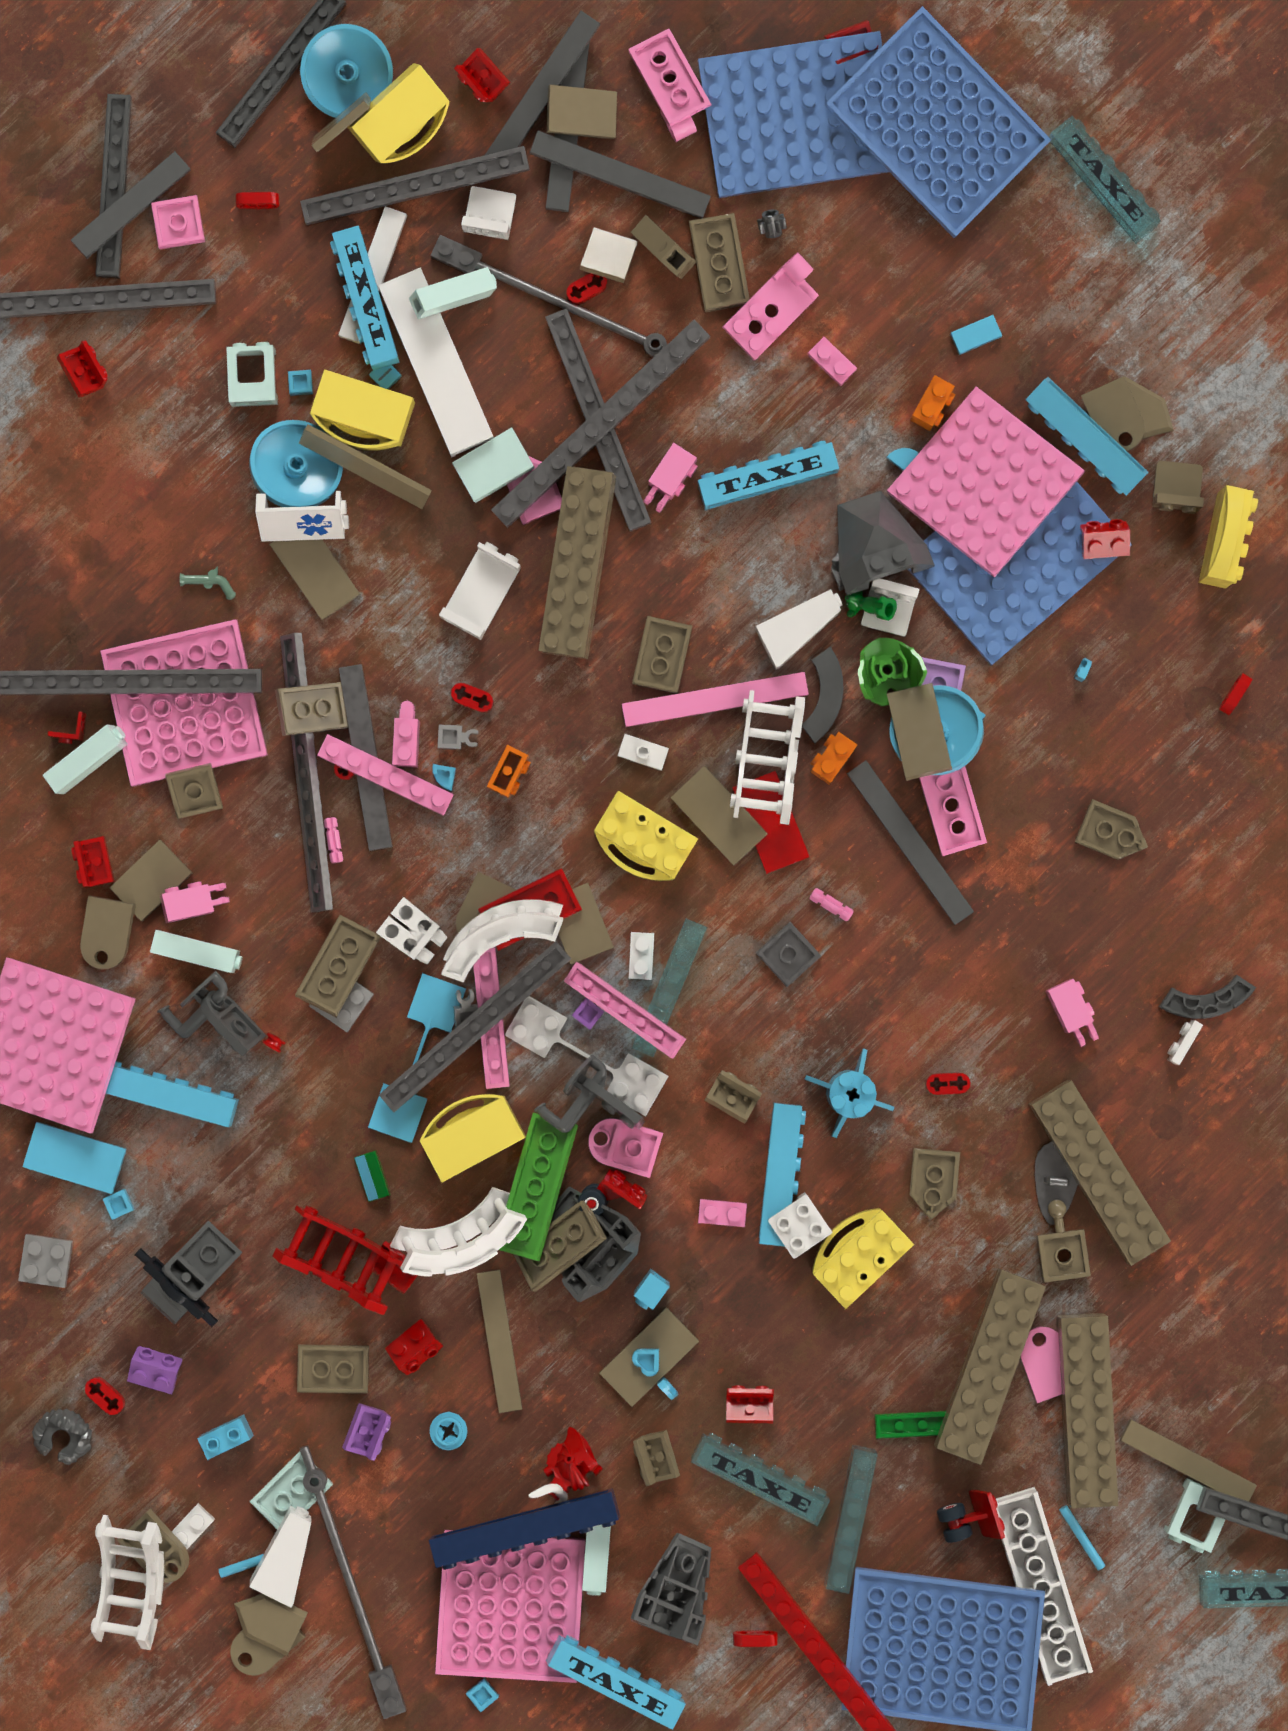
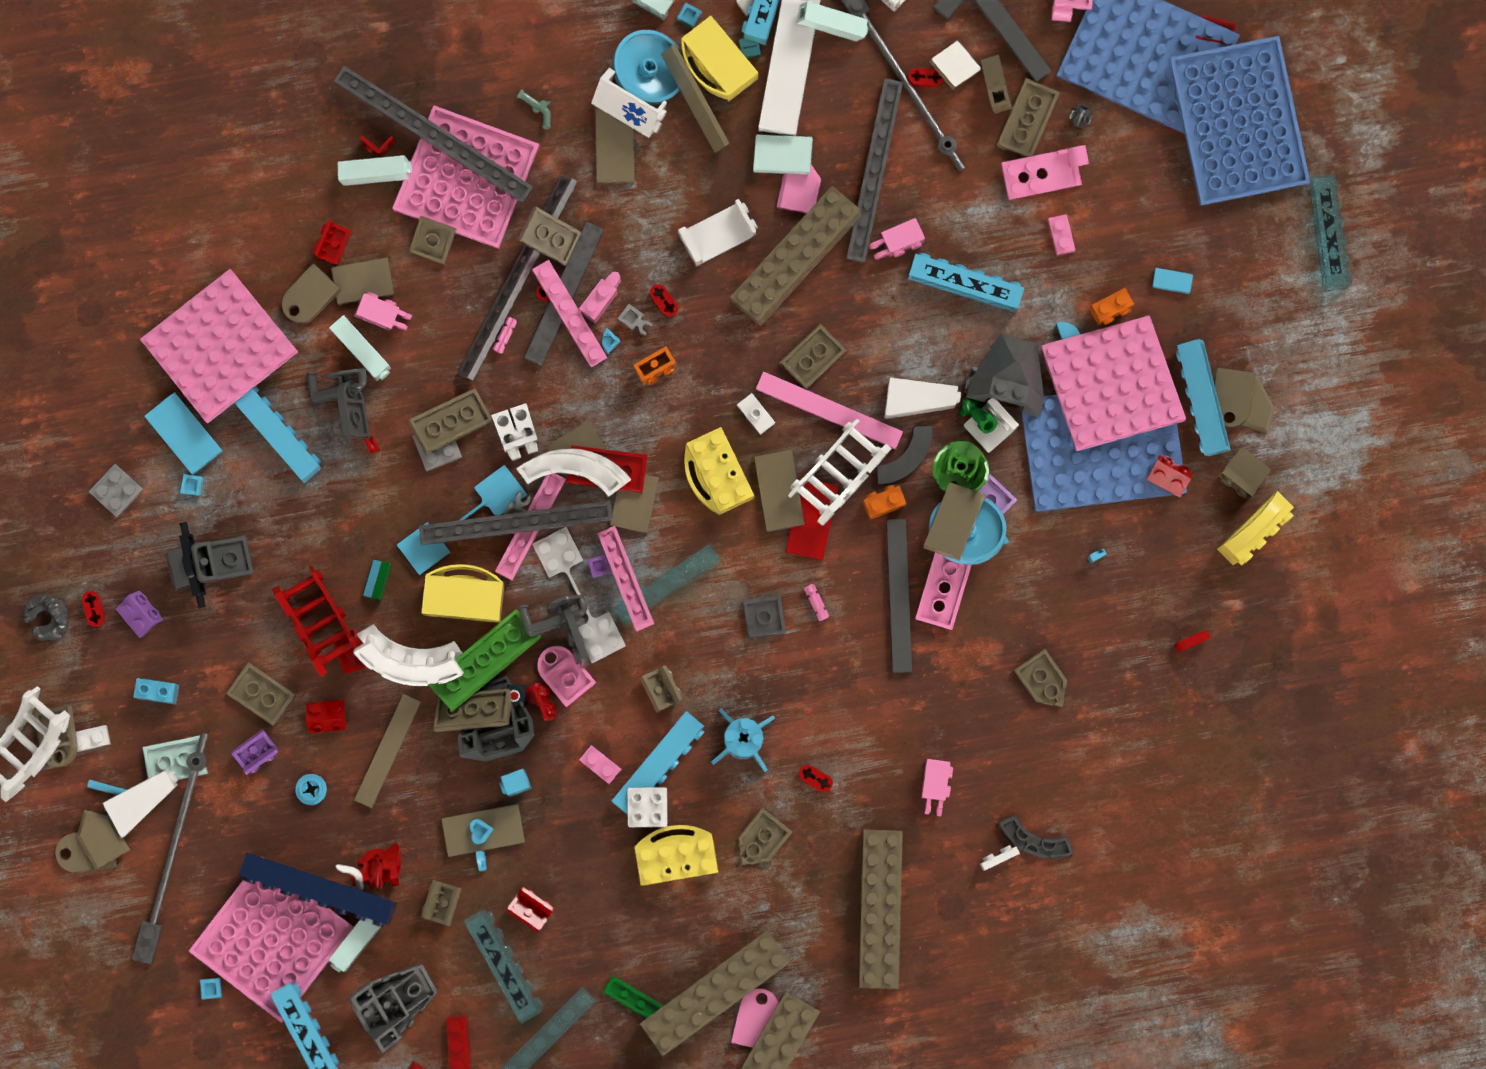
camera: 25 degrees right, 5 degrees down
flat silver plate [491,319,710,528] -> none
white plate [629,932,654,980] -> none
flat silver shield [1035,1142,1078,1225] -> none
dark tan plate [1037,1200,1091,1283] -> none

